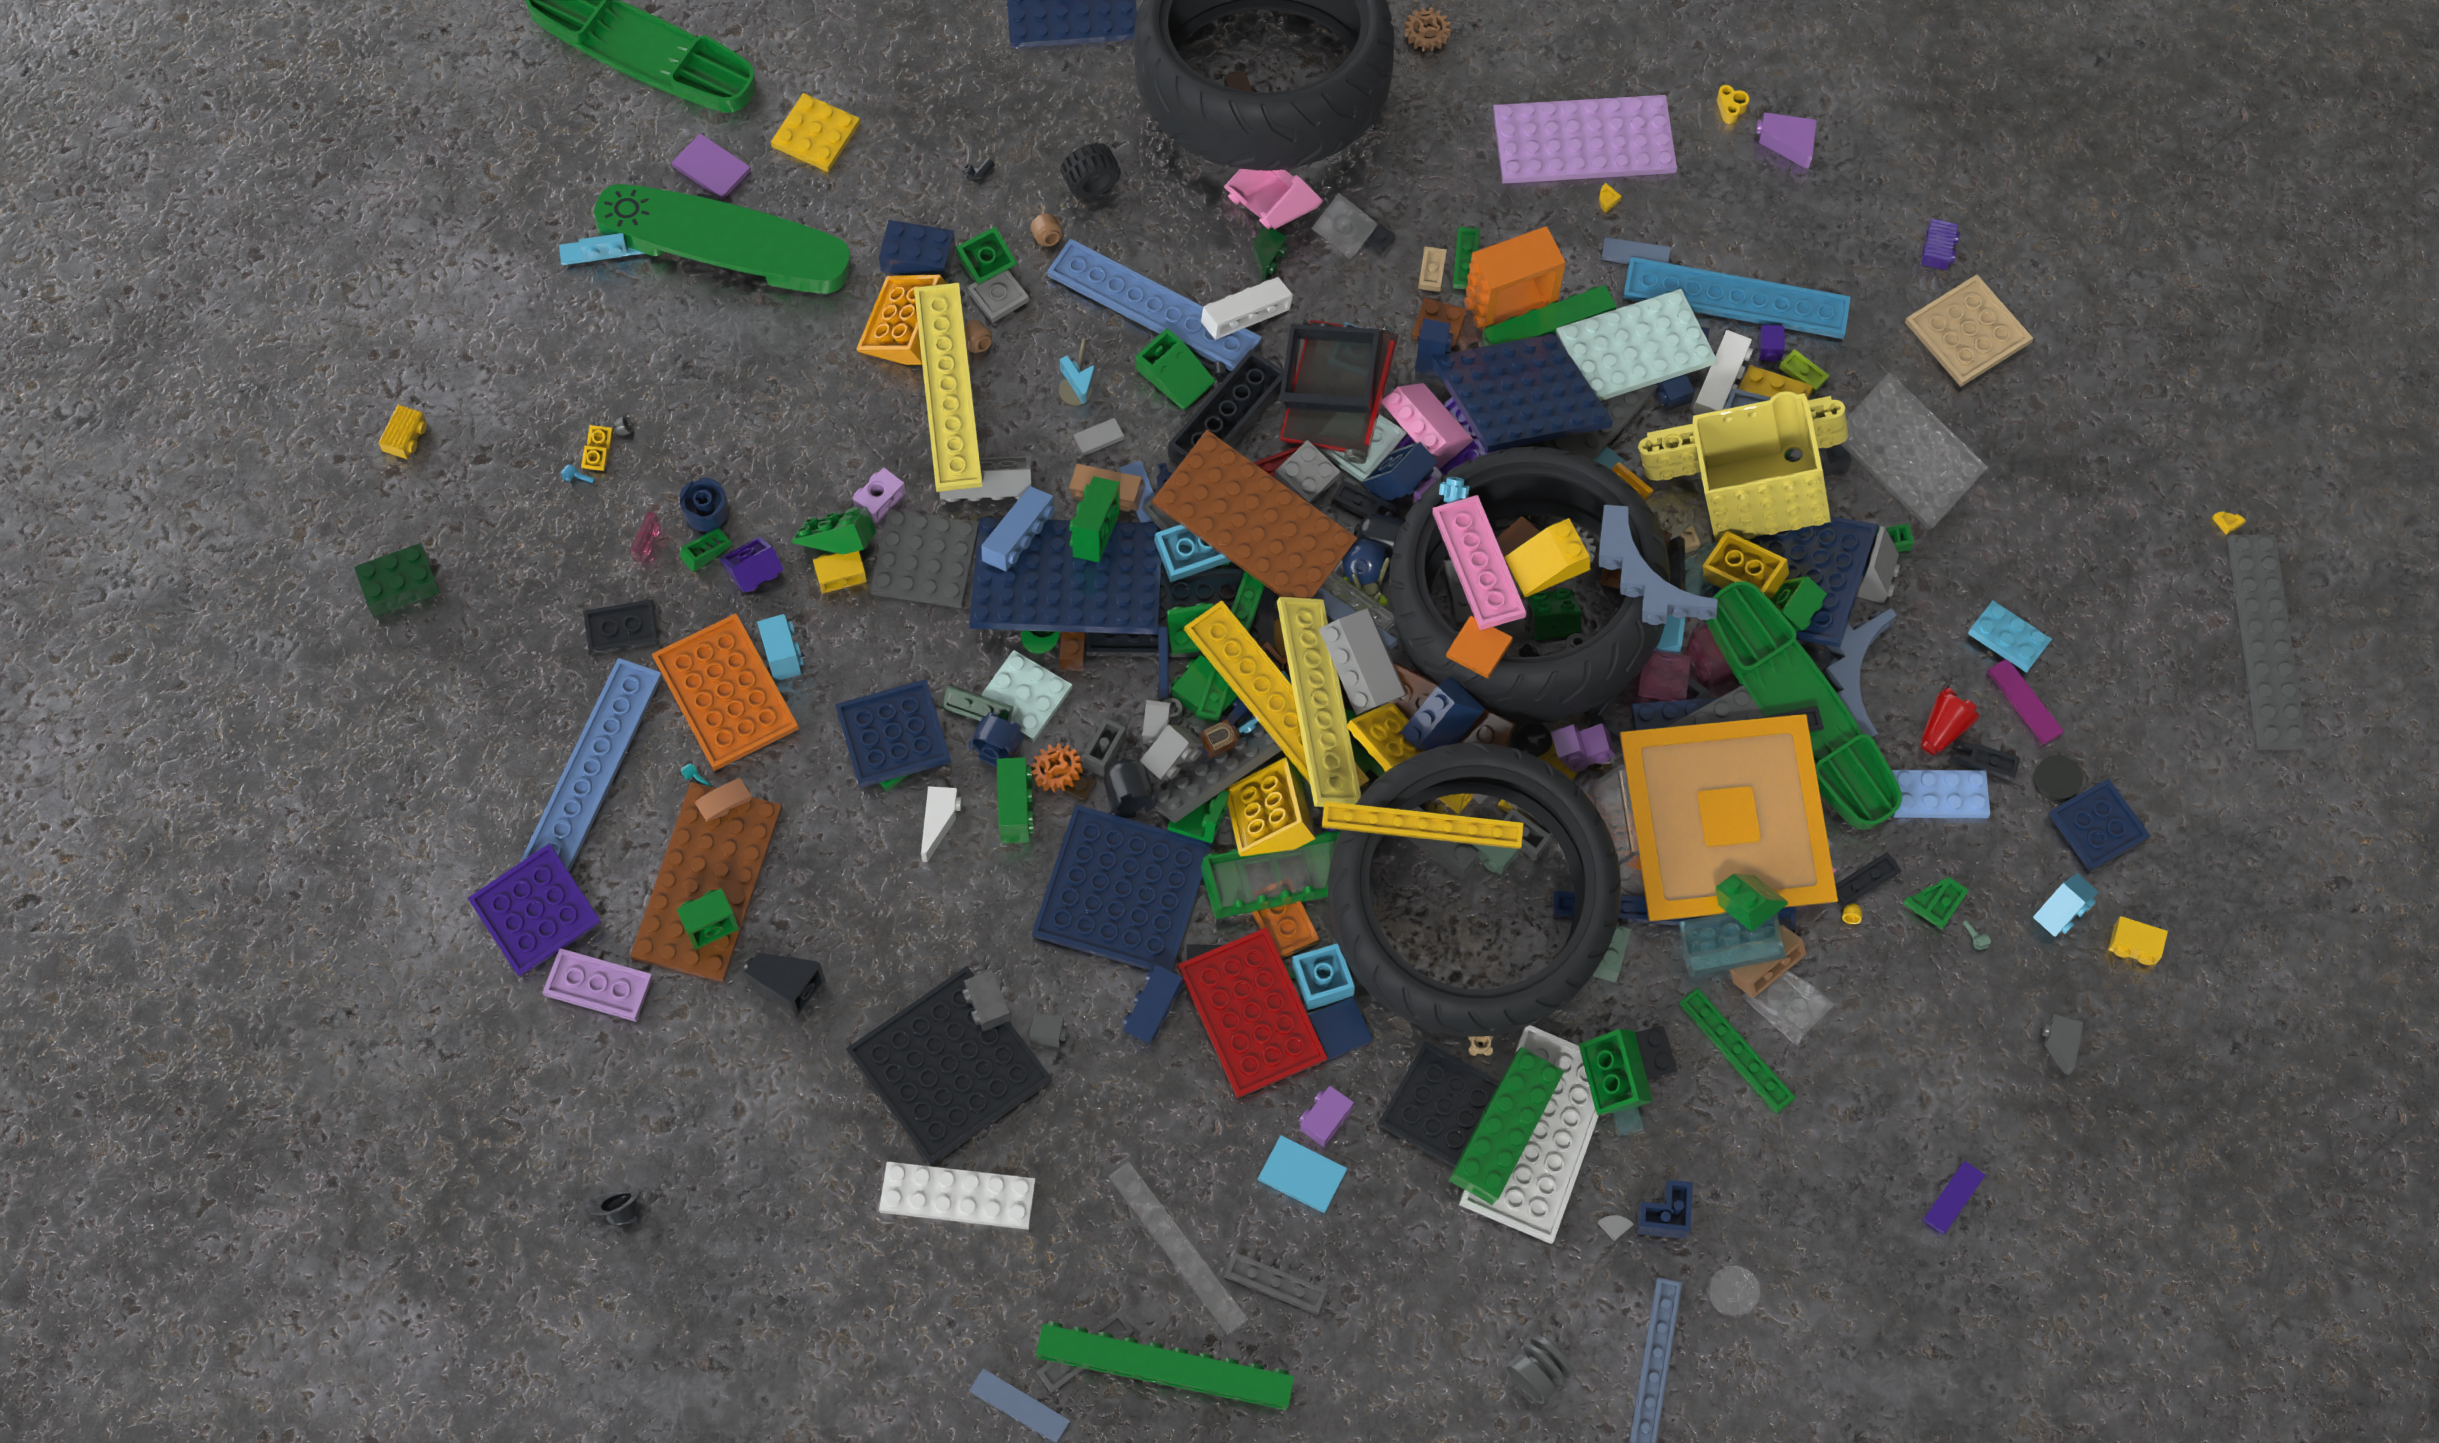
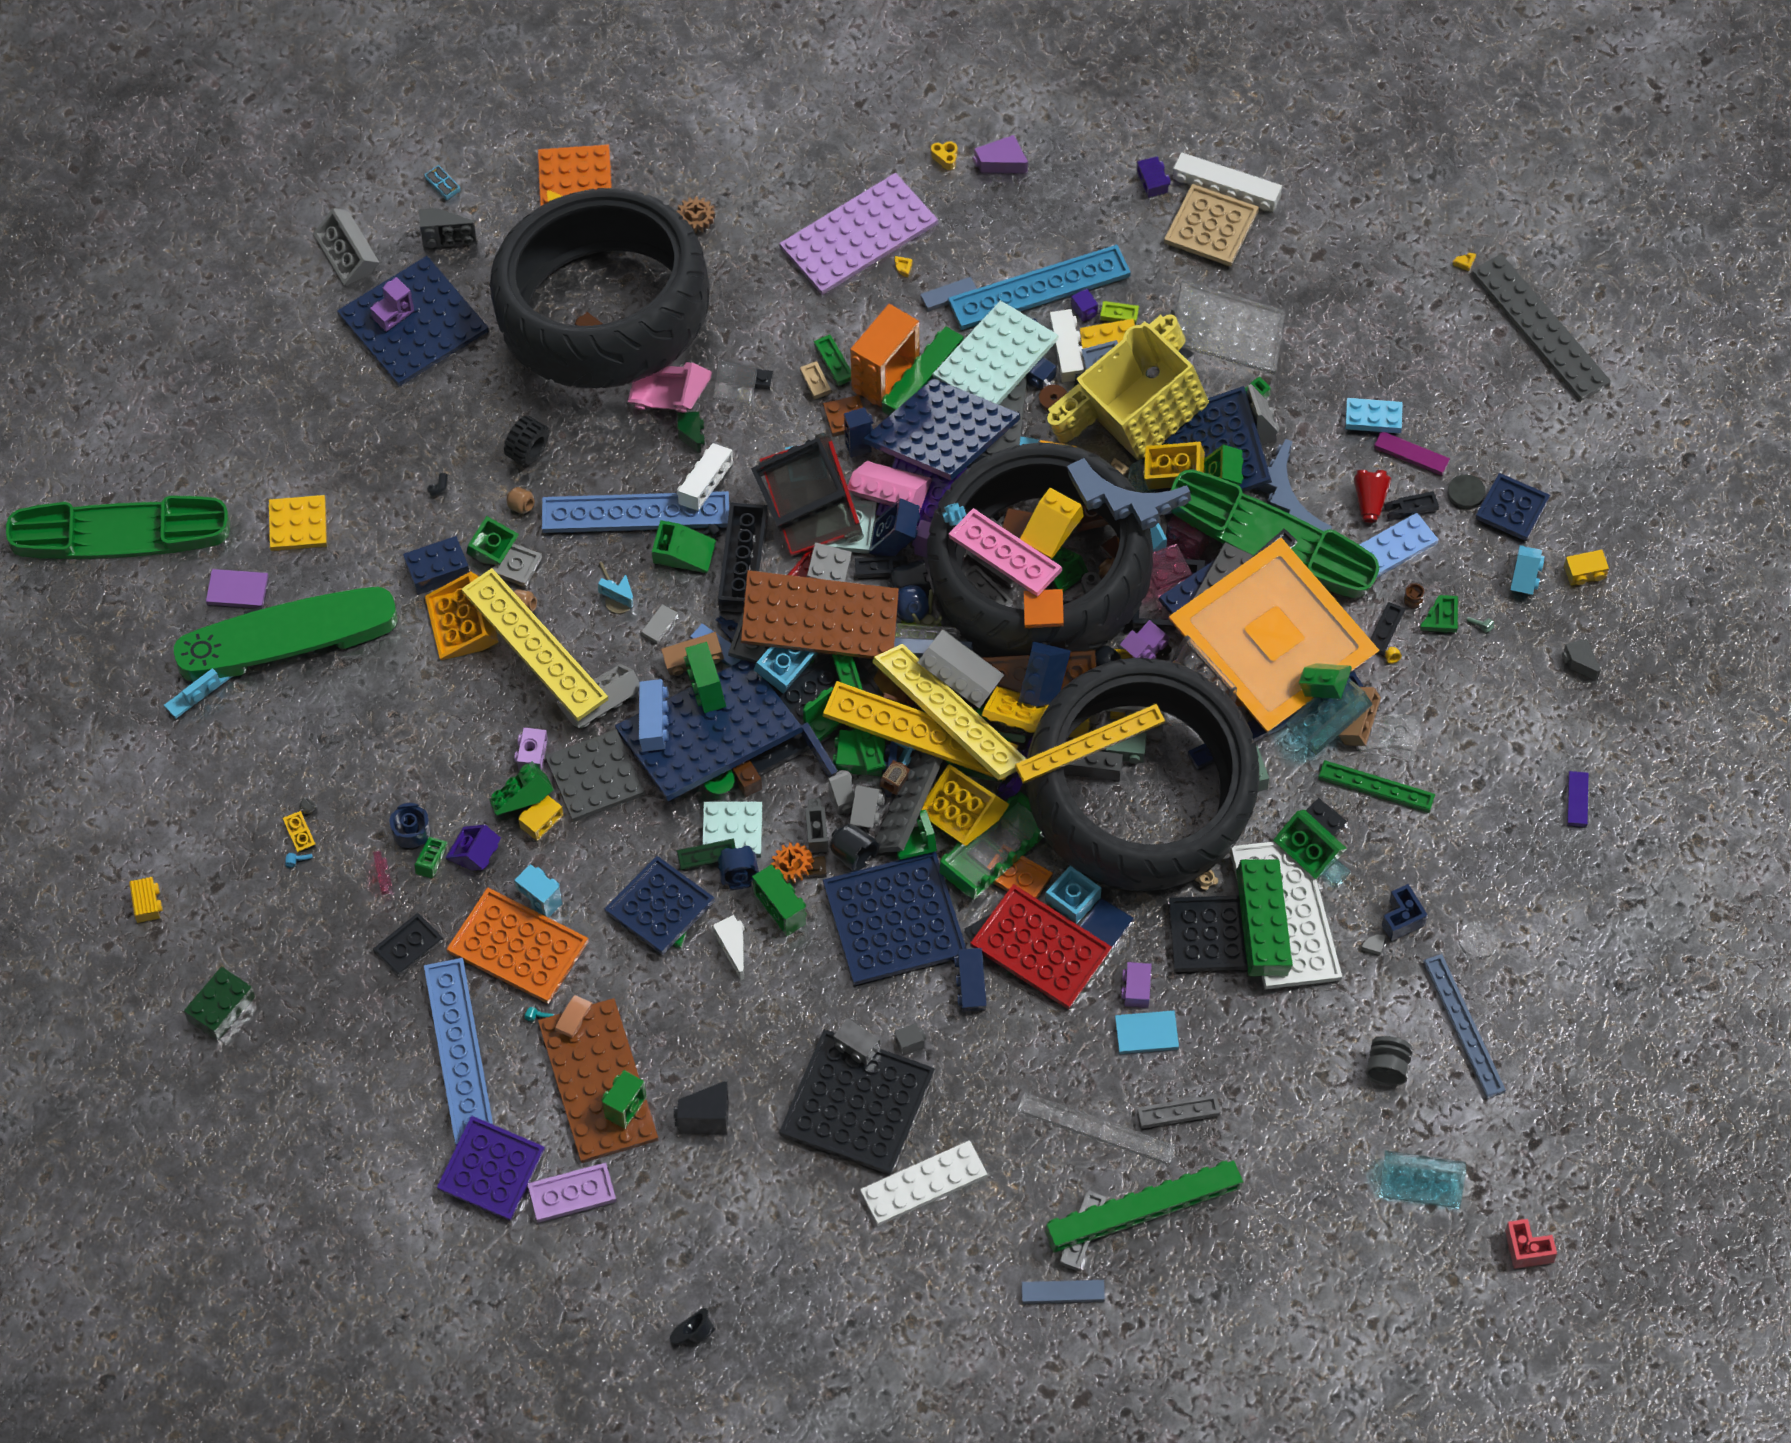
camera: 30 degrees left, 5 degrees down
none -> reddish brown piece [1039,384,1067,412]
none -> white brick [1173,152,1282,212]
none -> reddish brown wheel [1404,583,1424,609]

